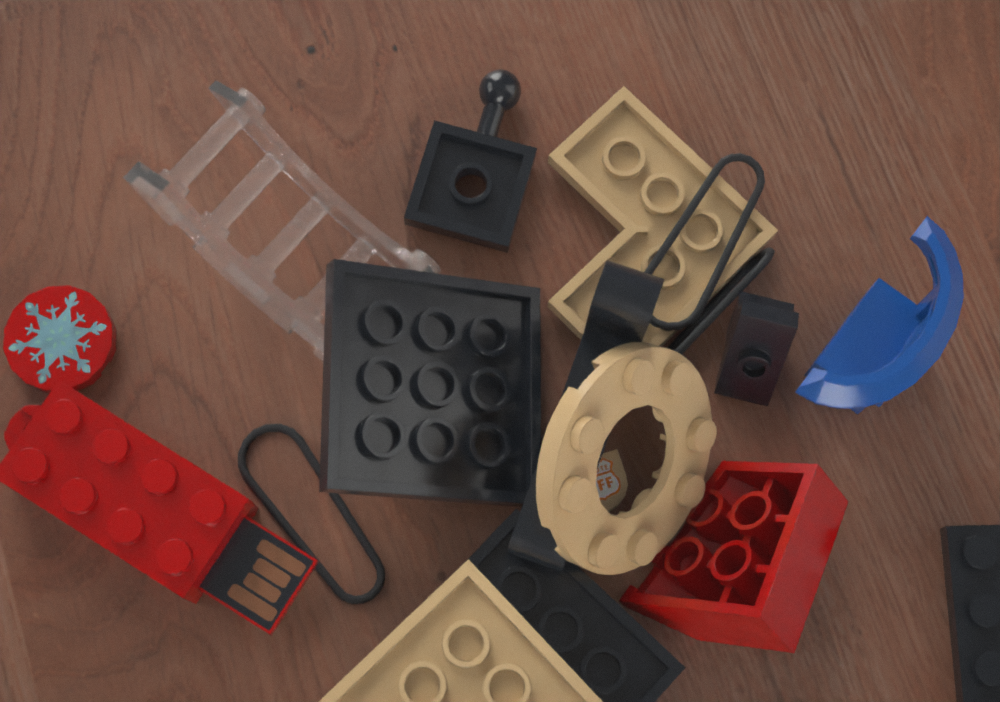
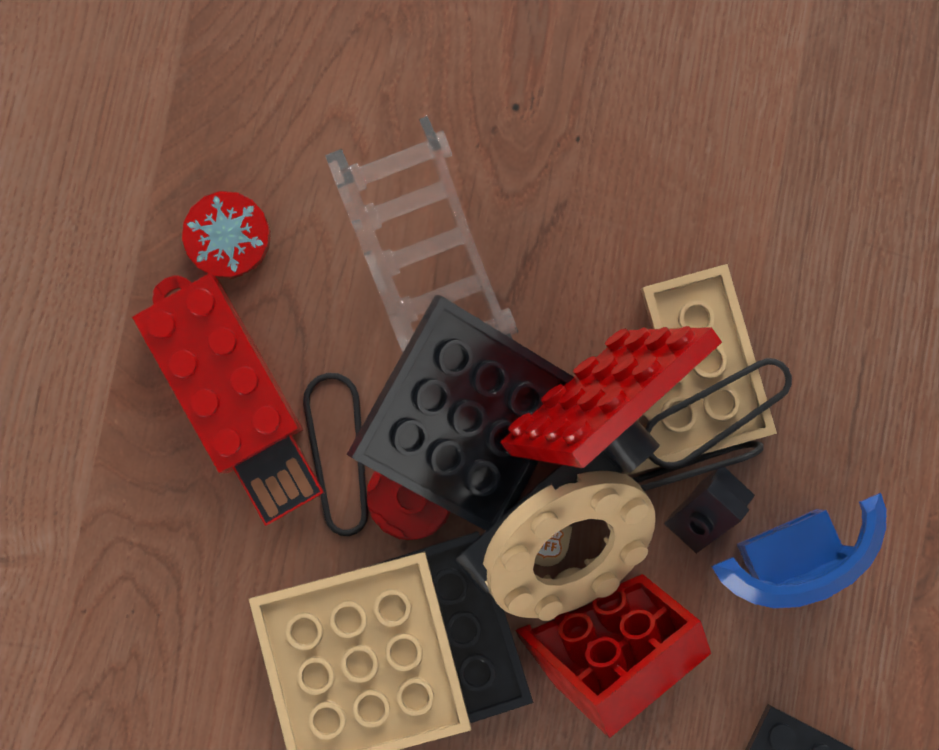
camera: 30 degrees right, 10 degrees up
black plate [404,69,537,253] -> none
none -> red tile [367,471,451,540]
none -> red plate [500,326,722,468]

